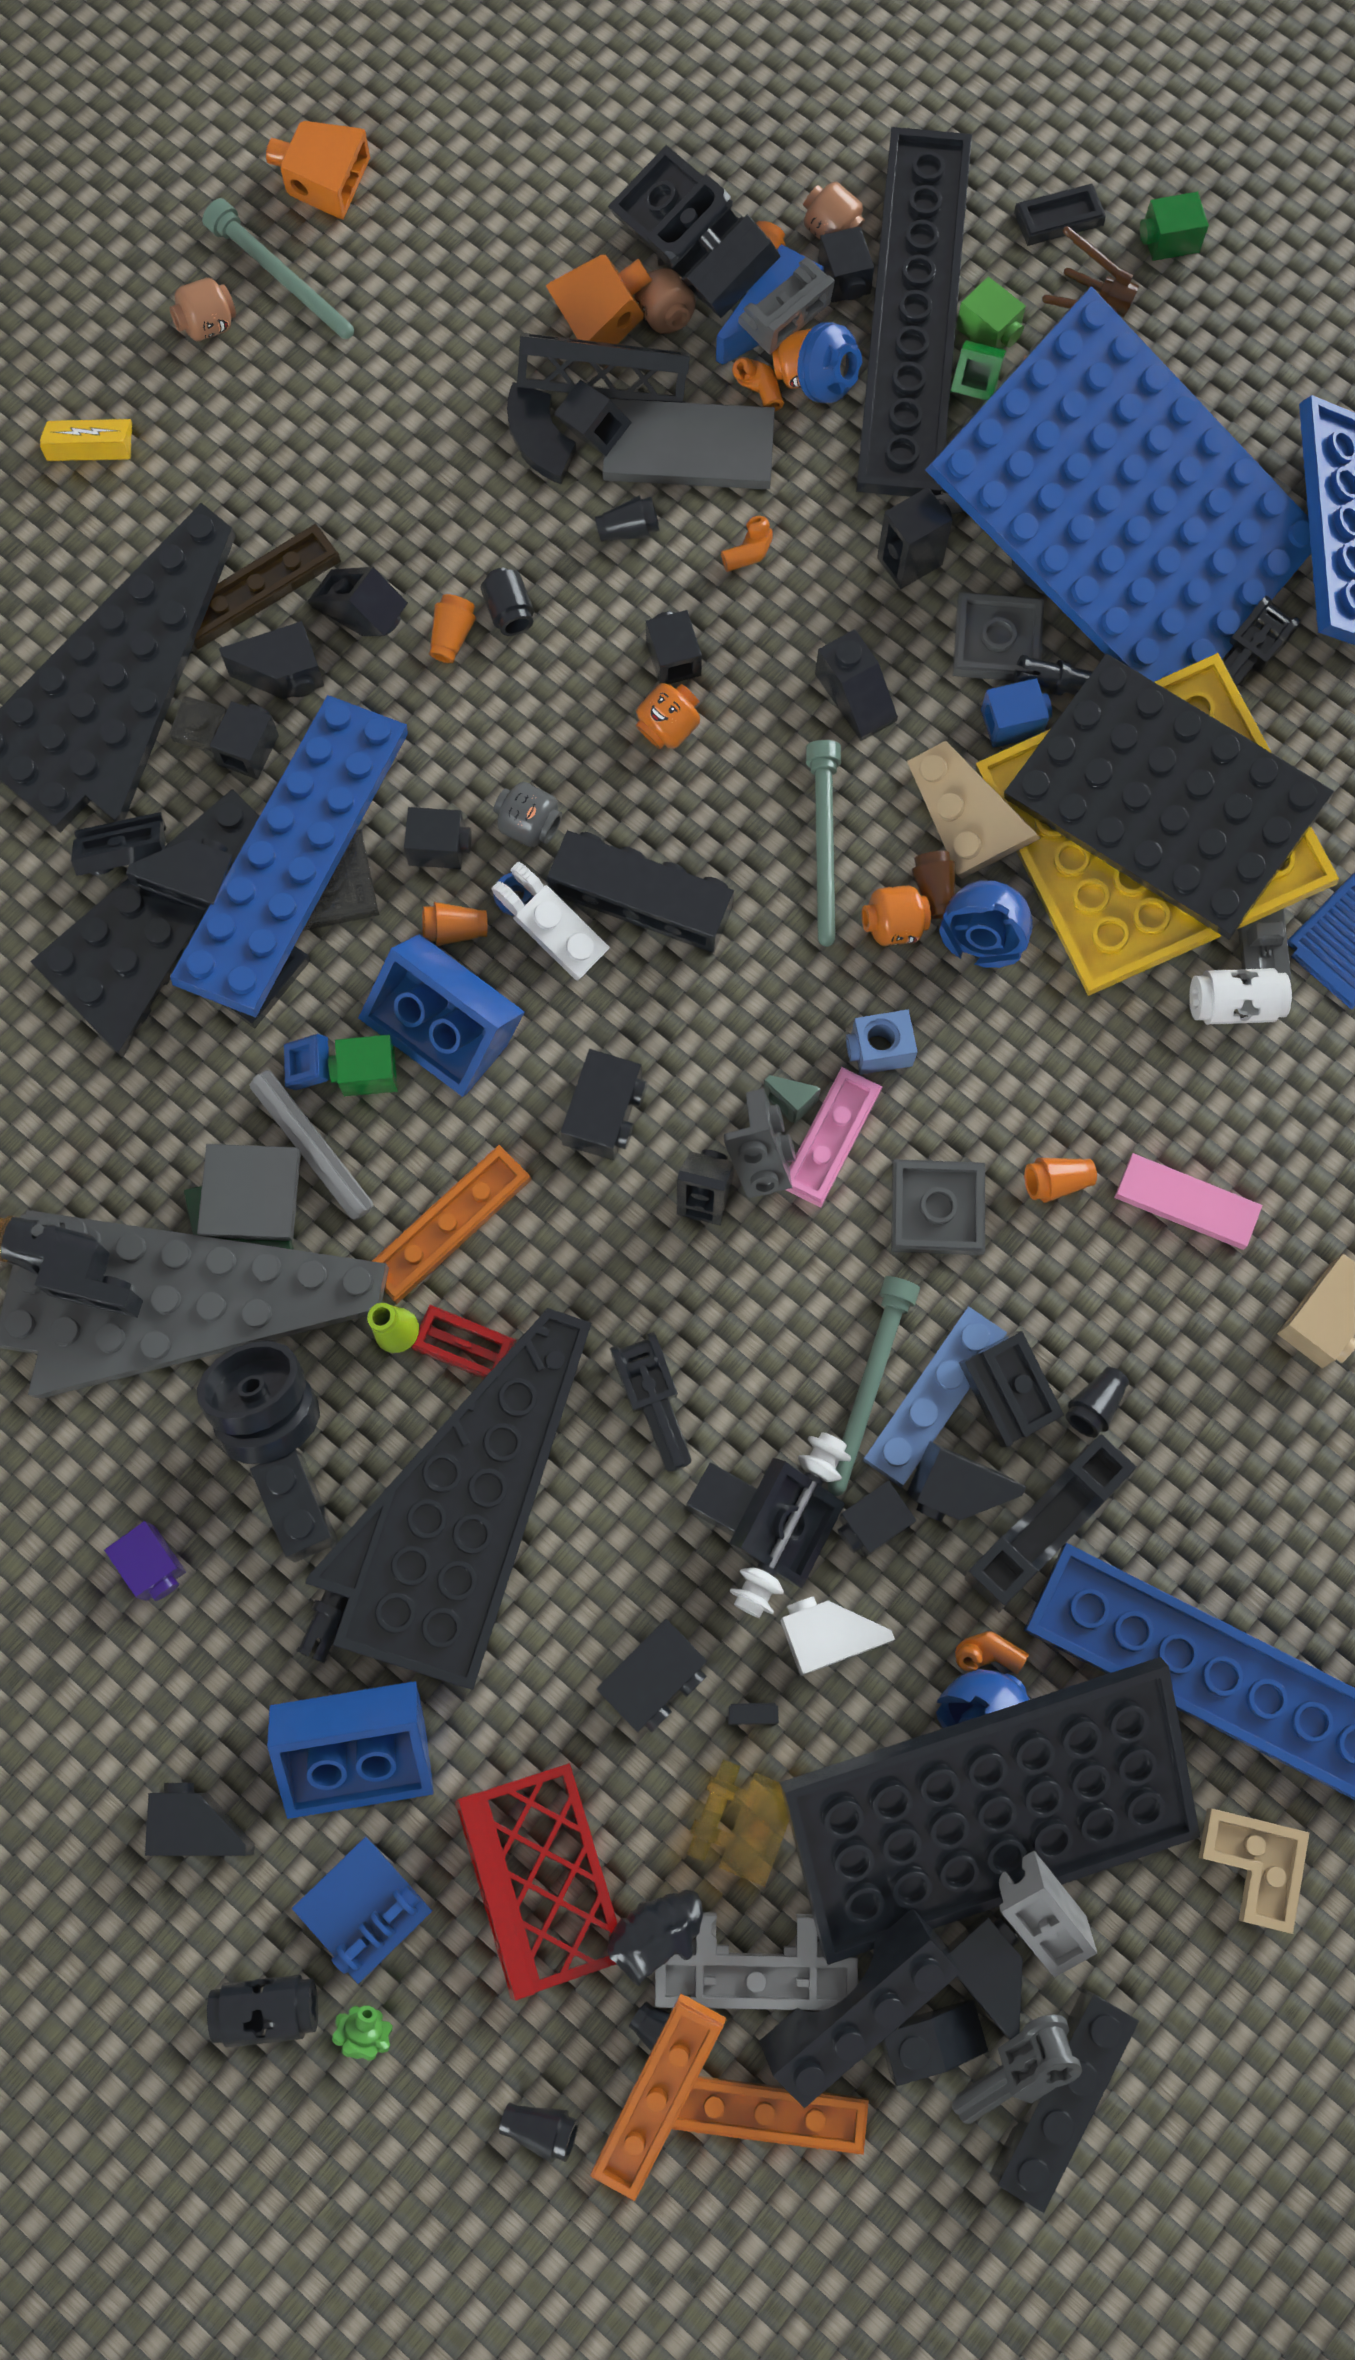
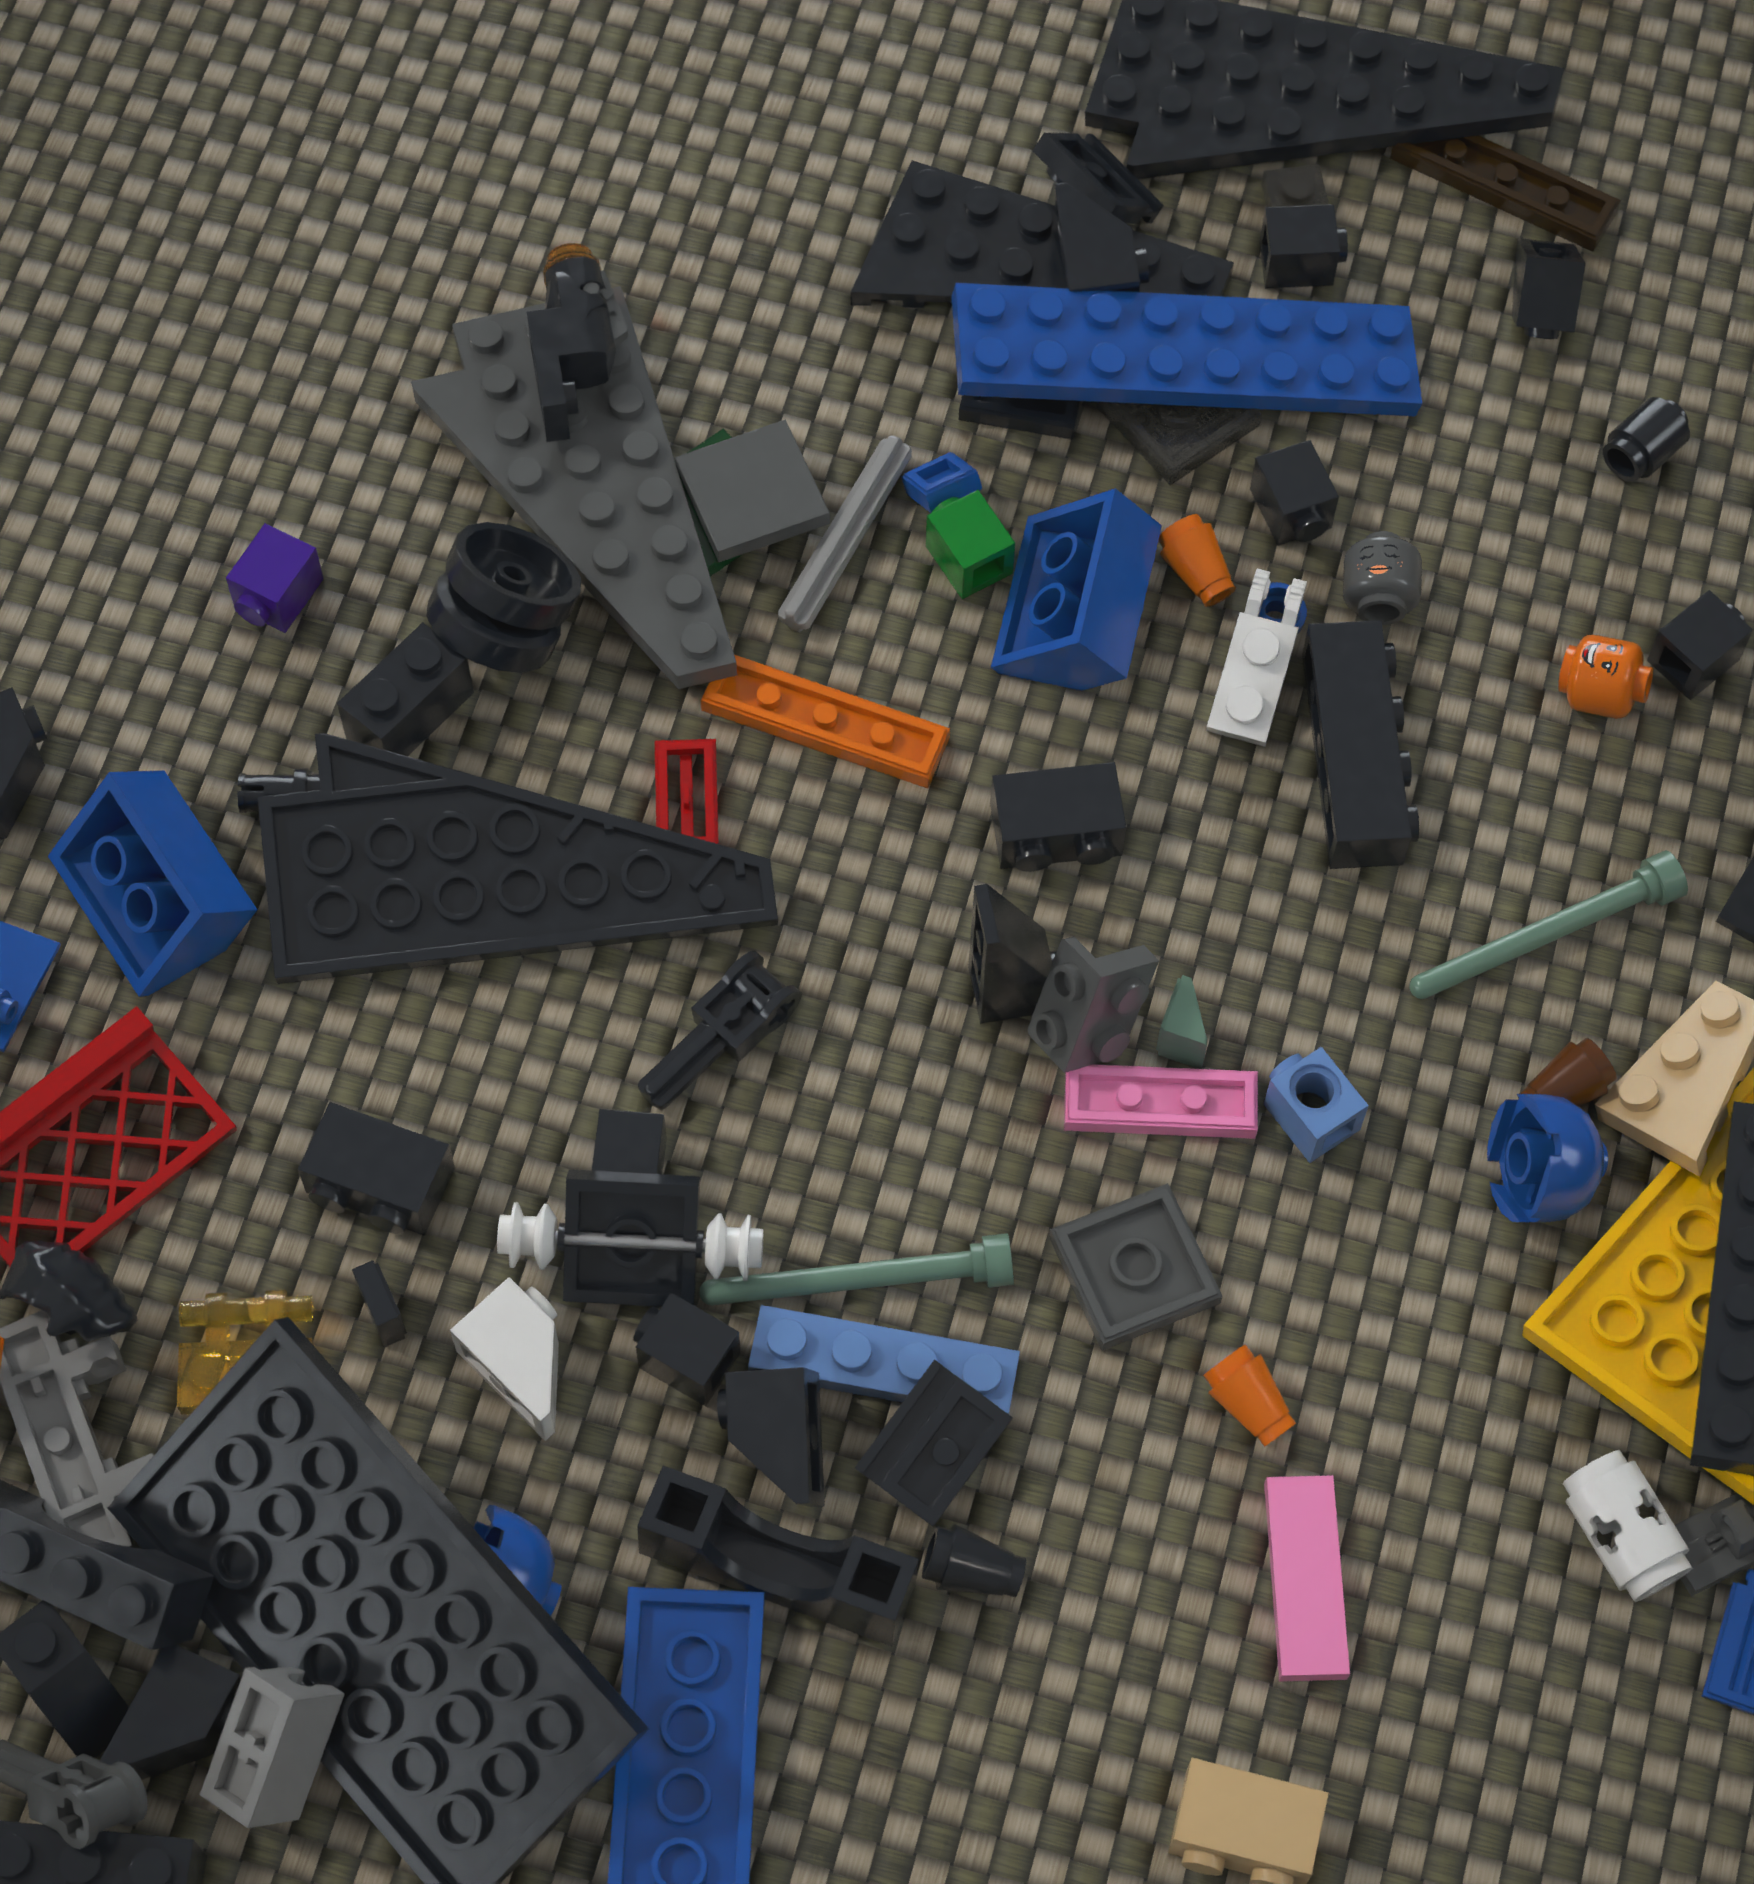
camera: 65 degrees right, 10 degrees down
black slope [219,621,324,700] -> none
lime cone [367,1303,419,1353] -> none
orange cone [429,594,476,663] -> none
orange head [862,885,931,946] -> none
orange arm [955,1631,1029,1674] -> none

